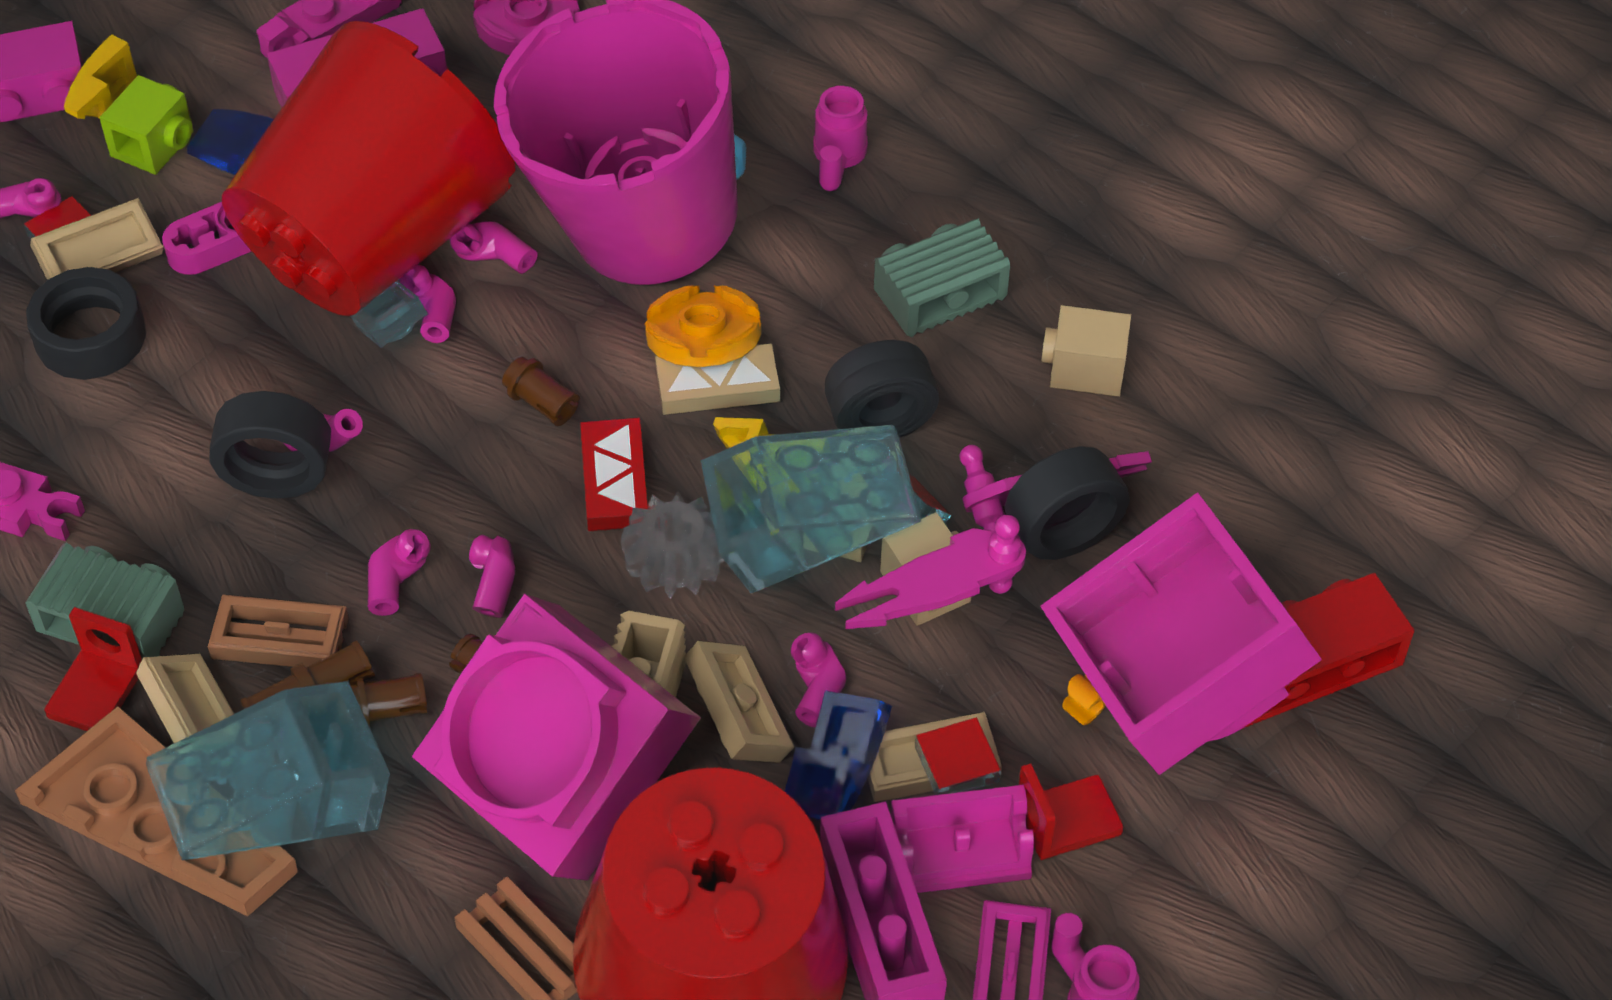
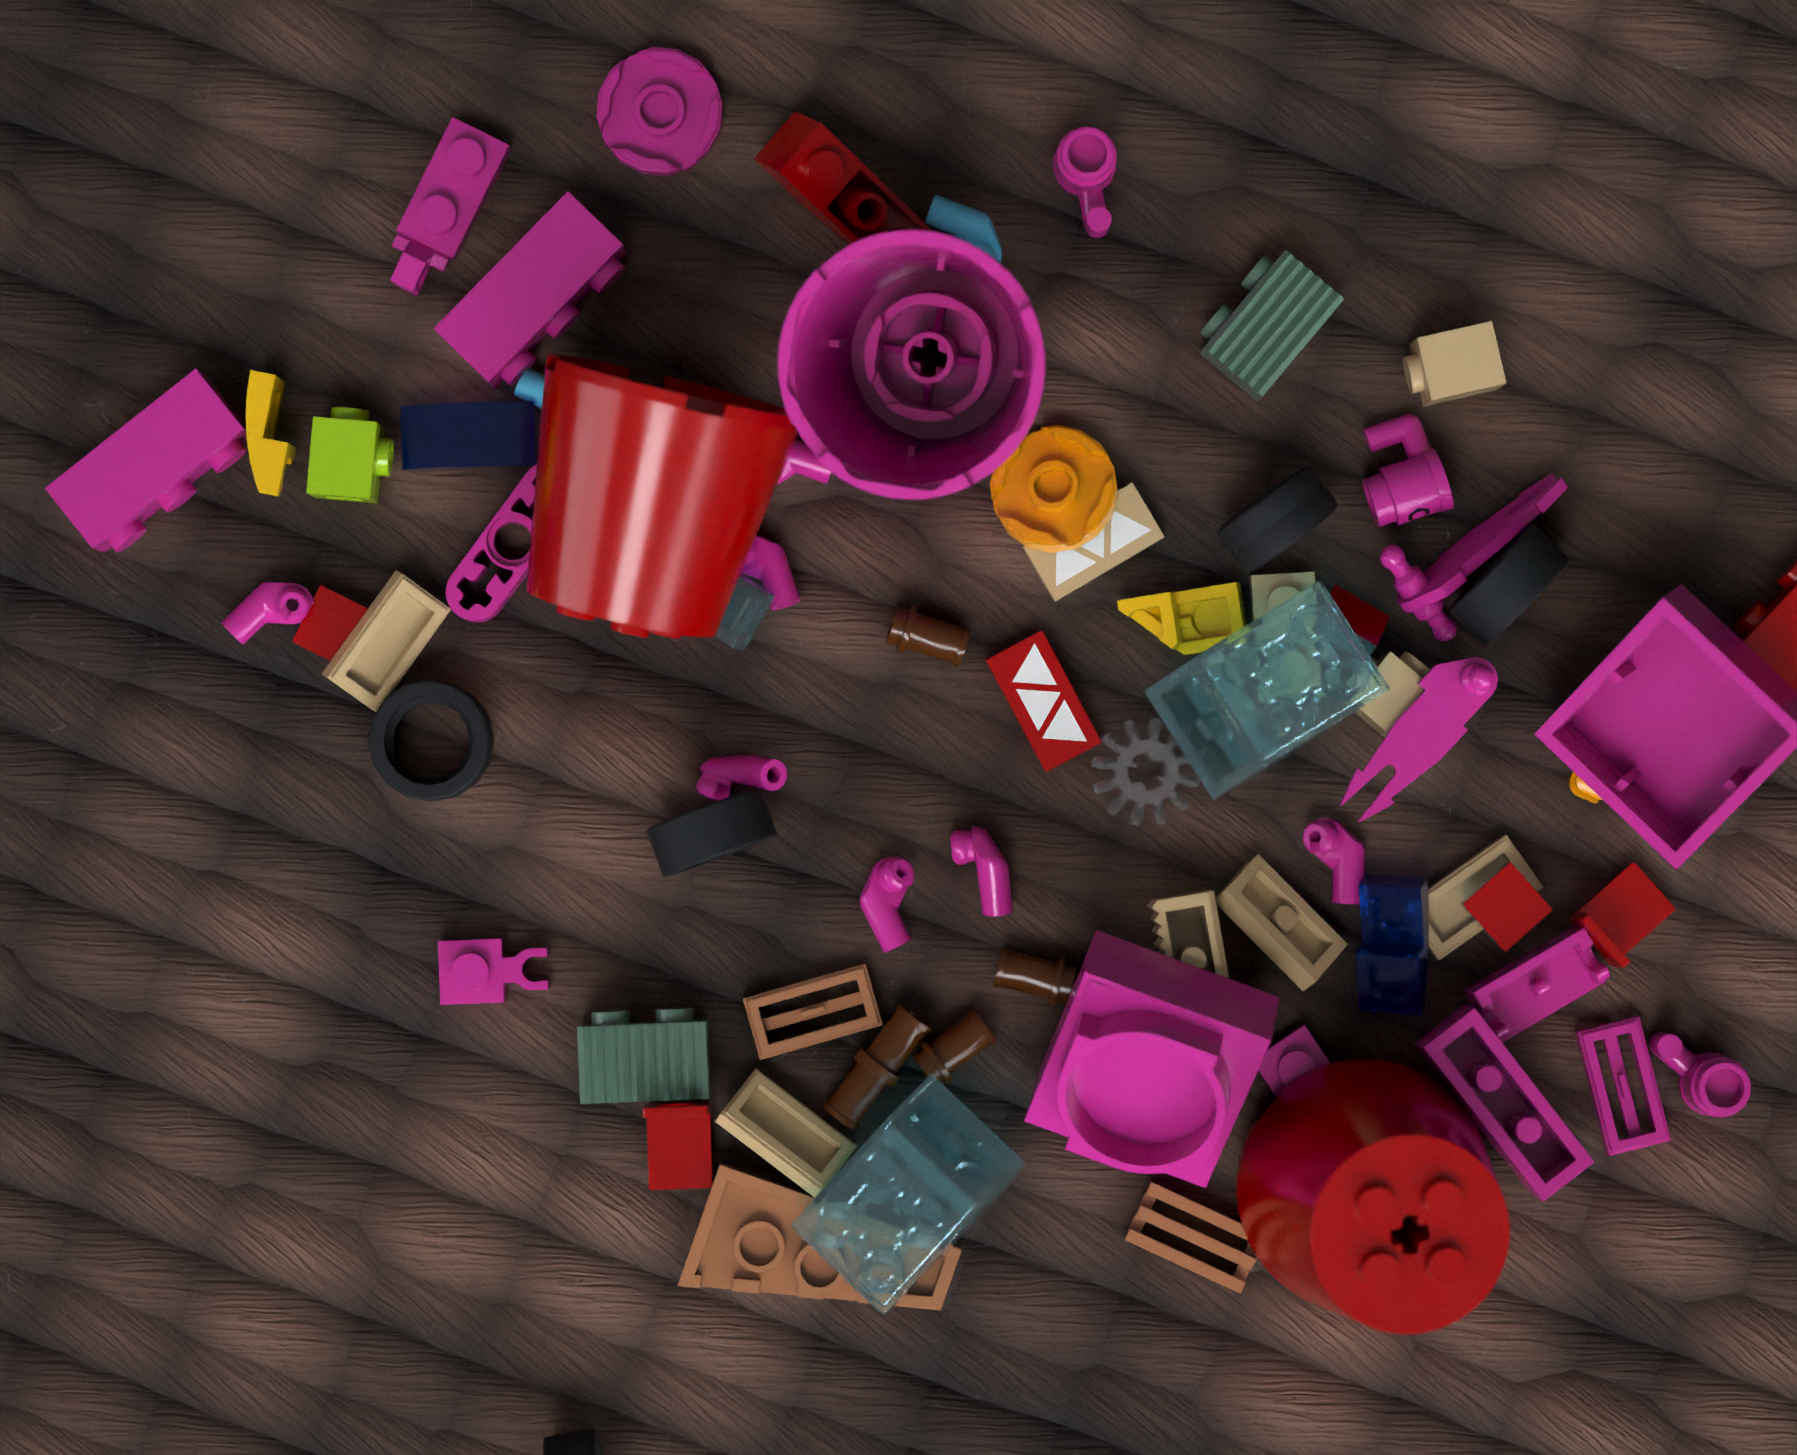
camera: 25 degrees left, 35 degrees up
none -> dark pink piece [1362,414,1454,527]

